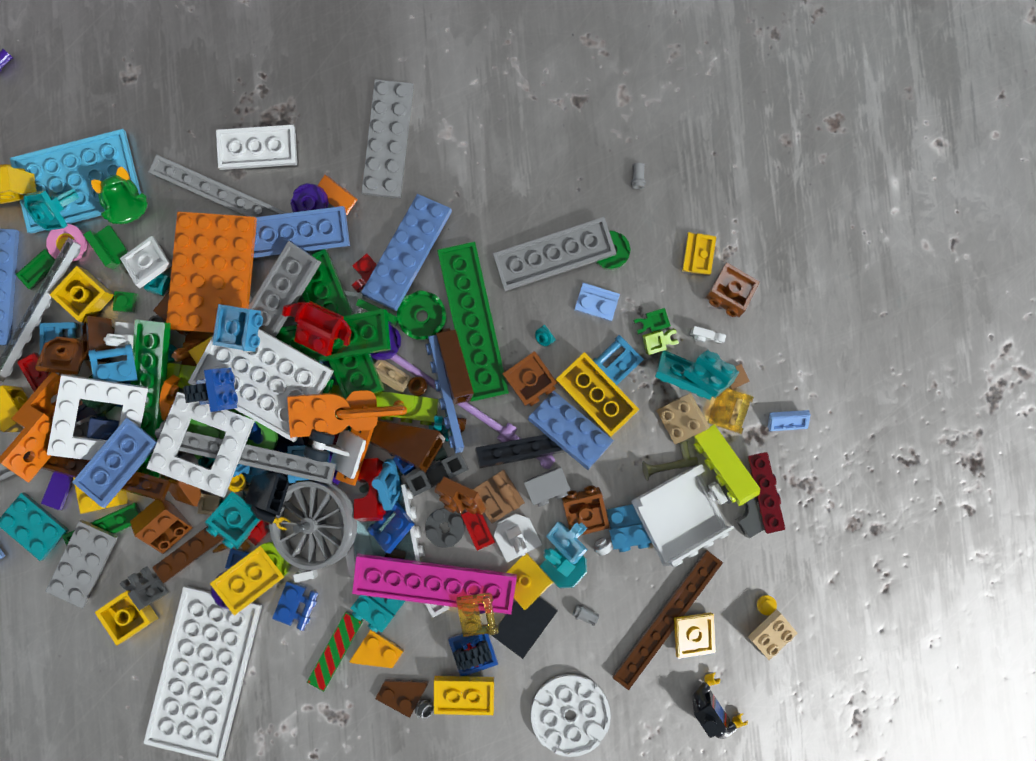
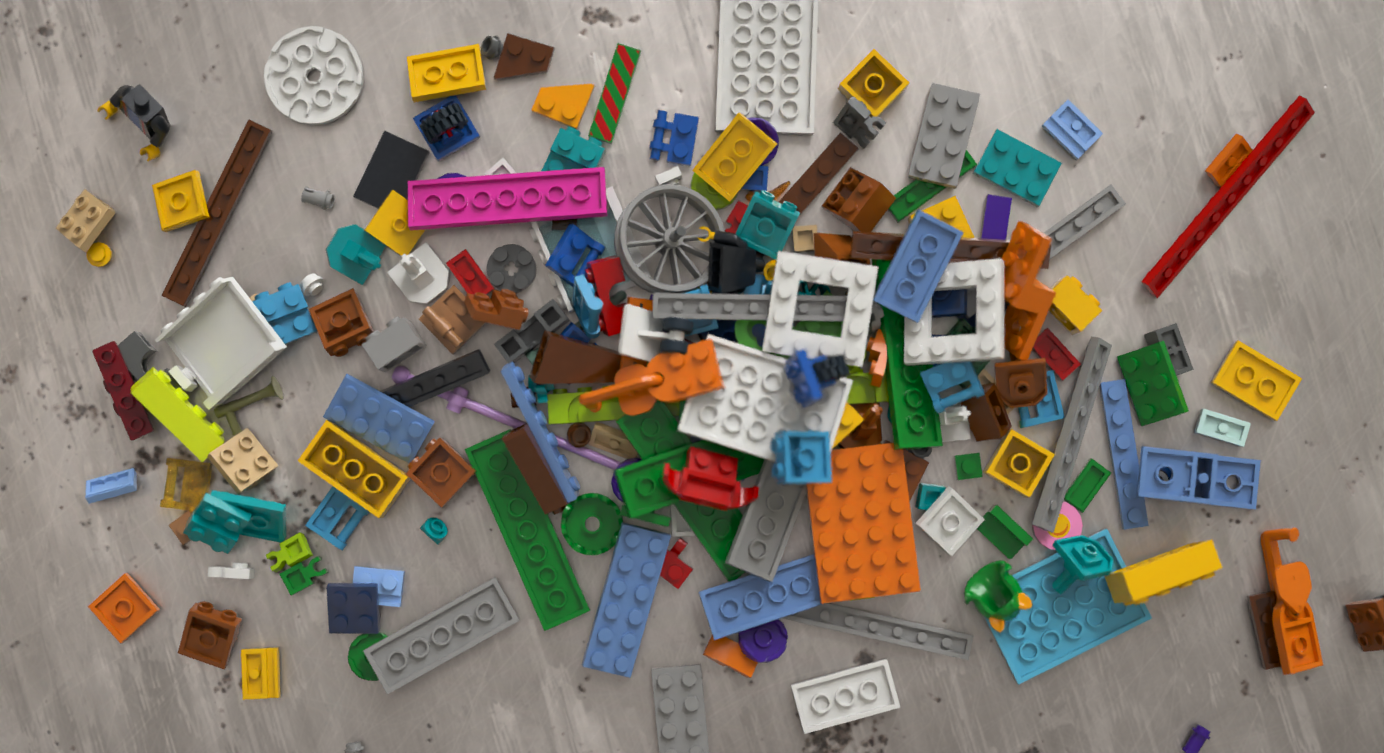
camera: 175 degrees right, 0 degrees up
clear yellow plate [456,593,499,637] -> none
medium azure plate [546,522,588,564] -> none
none -> orange plate [88,573,160,644]
none -> dark blue plate [326,583,380,634]

